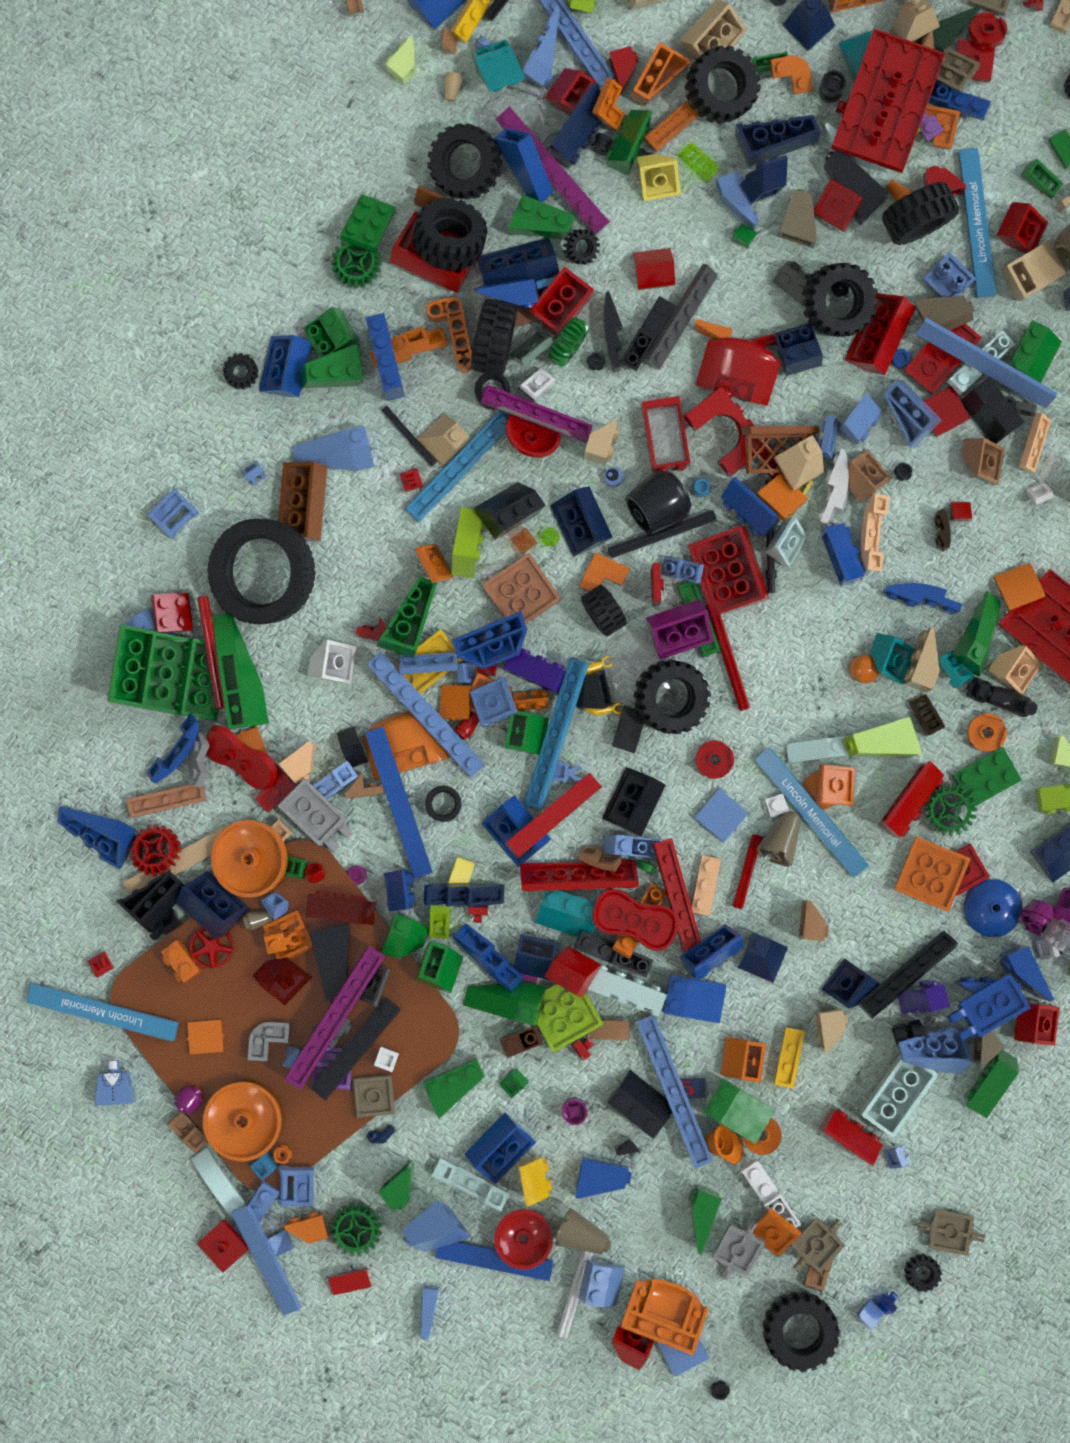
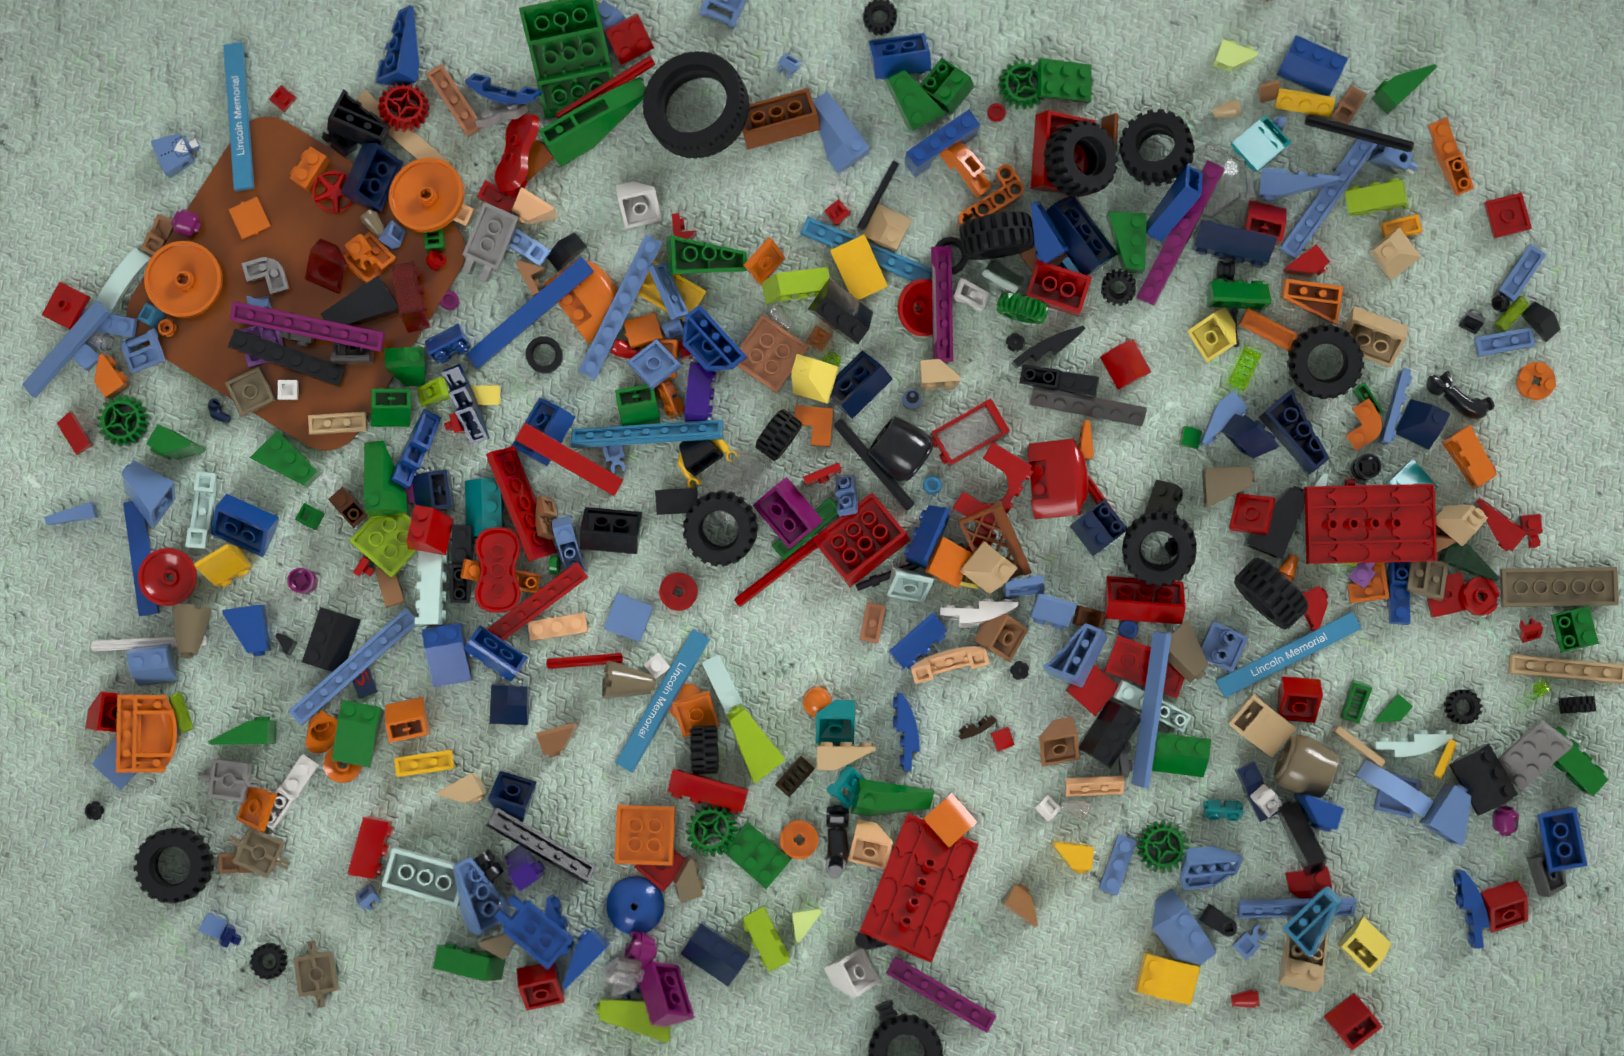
camera: 65 degrees right, 0 degrees up
orange plate [592,78,625,131] -> none
none -> lime piece [169,692,194,733]
none -> tan tile [308,412,368,435]
none -> dark tan slope [673,855,705,903]
none -> black tyre [690,725,719,775]
none -> light yellow slope [791,354,839,404]
none -> yellow tile [830,234,888,300]
none -> nougat plate [859,602,886,644]
none -> red plate [987,103,1006,123]
none -> reddish brown bracket [1072,605,1105,629]
none -> medium blue plate [1378,368,1412,445]

